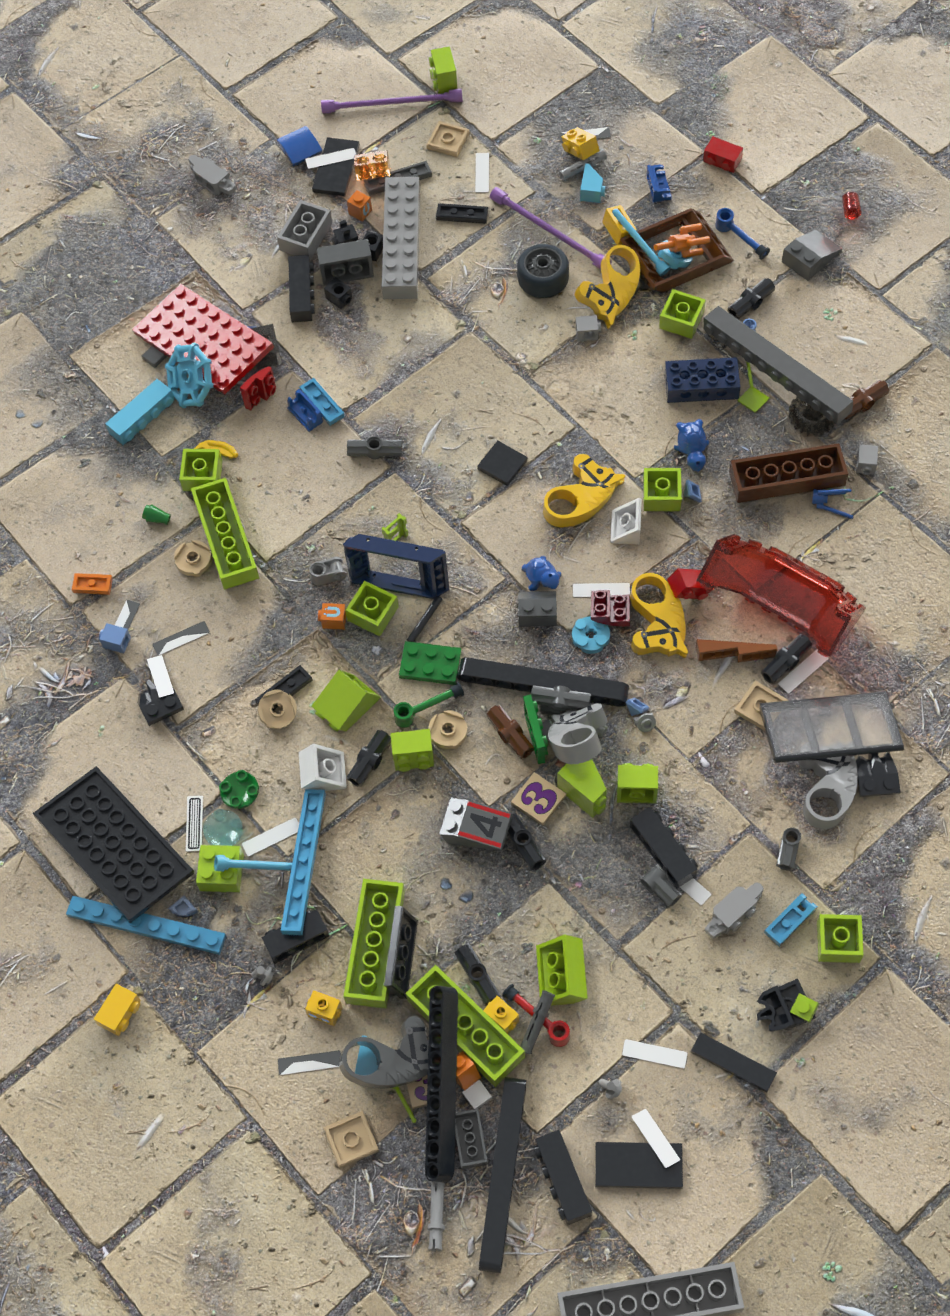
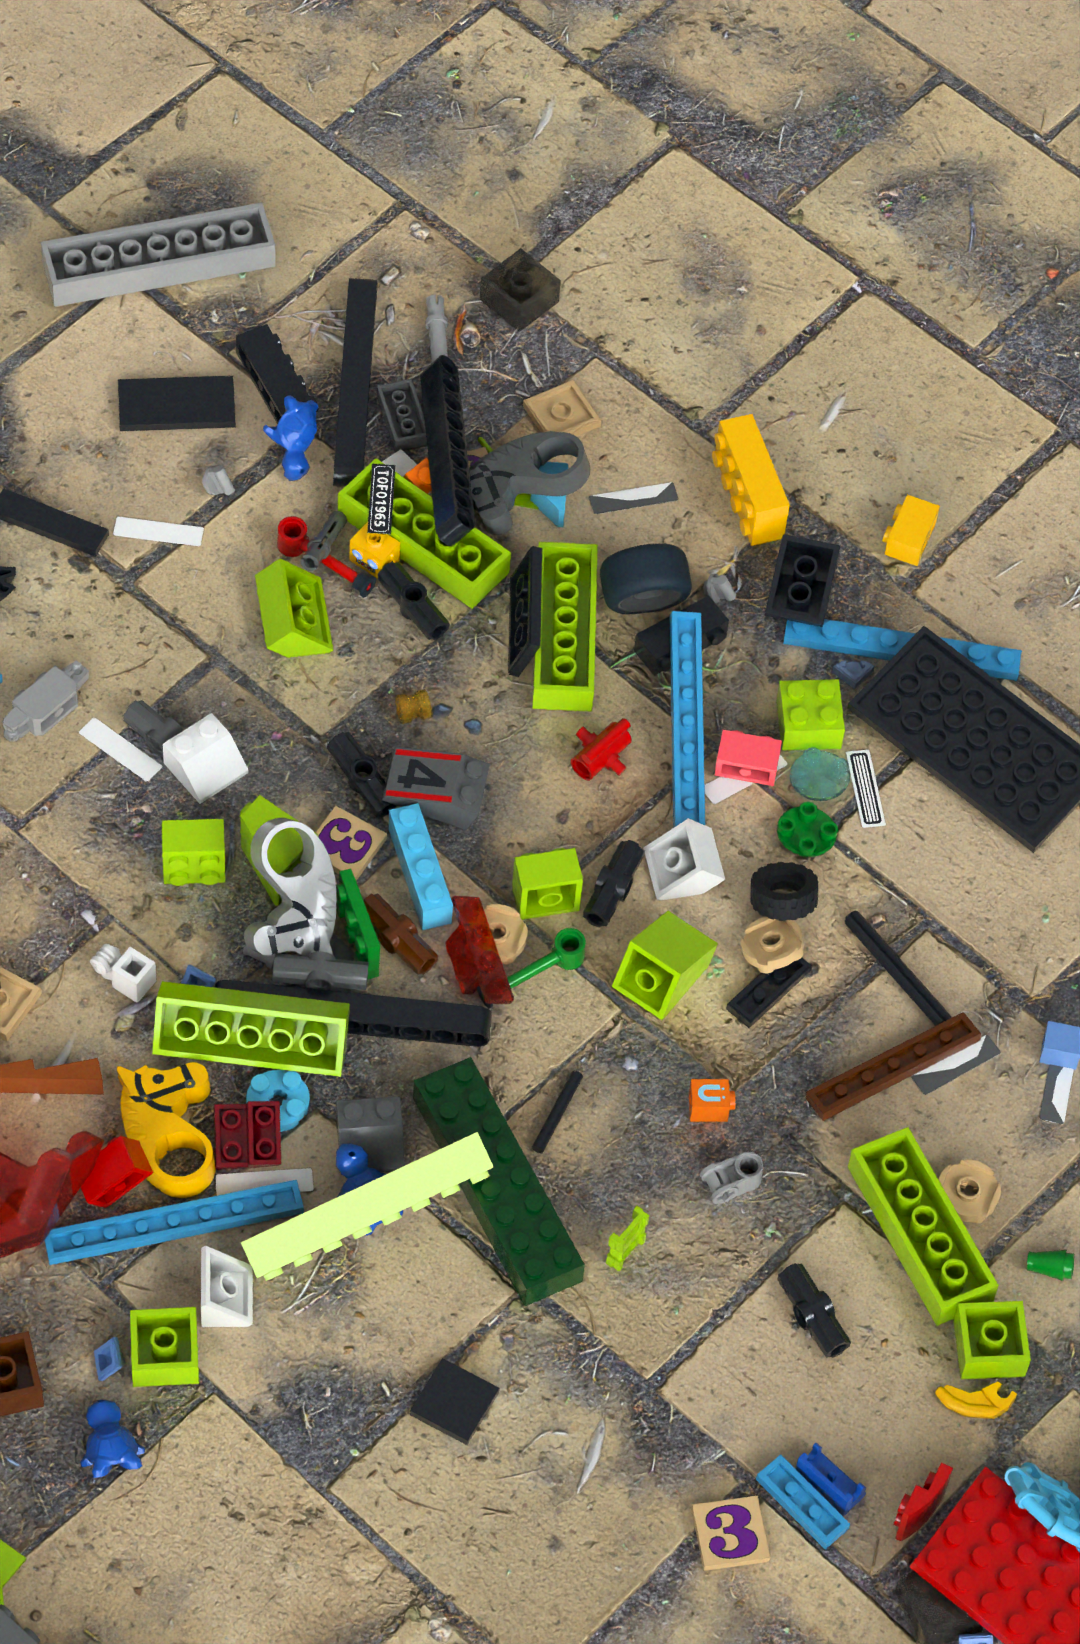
camera: 165 degrees right, 5 degrees down
black plate [137,679,184,726] -> none
white sticker [147,655,174,697] -> none
medium azure piece [214,855,292,872] -> none
yellow head [305,990,343,1026] -> none
dark blue window [343,534,450,599] -> none
lime brick [345,581,399,636] -> none
dark grey piece [347,436,402,460] -> none
green plate [399,641,462,685] -> none
yellow animal [543,454,625,528] -> none
black brick [630,807,698,889] -> none
white sticker [632,1109,680,1168] -> none
light grey plate [633,713,656,732] -> none
dark blue brick [664,357,741,403] -> none
none -> dark azure plate [43,1180,304,1265]
none -> white brick [90,944,156,1003]
none -> lime brick [152,981,350,1077]
none -> white slope [163,713,249,804]
none -> yellowish green brick [241,1132,493,1281]
none -> blue animal [263,395,318,481]
none -> black sticker [367,464,396,534]
none -> medium azure brick [388,803,453,931]
none -> clear yellow wheel [395,689,432,725]
none -> dark green brick [413,1057,585,1306]
none -> clear red bracket [445,896,514,1004]
none -> clear smoke brick [480,248,561,332]
none -> red pin [570,718,632,781]
none -> black wheel [600,544,692,614]
none -> tan tile [691,1496,770,1571]
none -> yellow brick [712,414,790,546]
none -> coral brick [714,730,782,786]
none -> black tyre [750,862,818,921]
none -> black slope [765,534,841,627]
none -> black piece [777,1263,851,1358]
none -> reddish brown plate [806,1012,981,1121]
none -> black axle [845,910,952,1026]

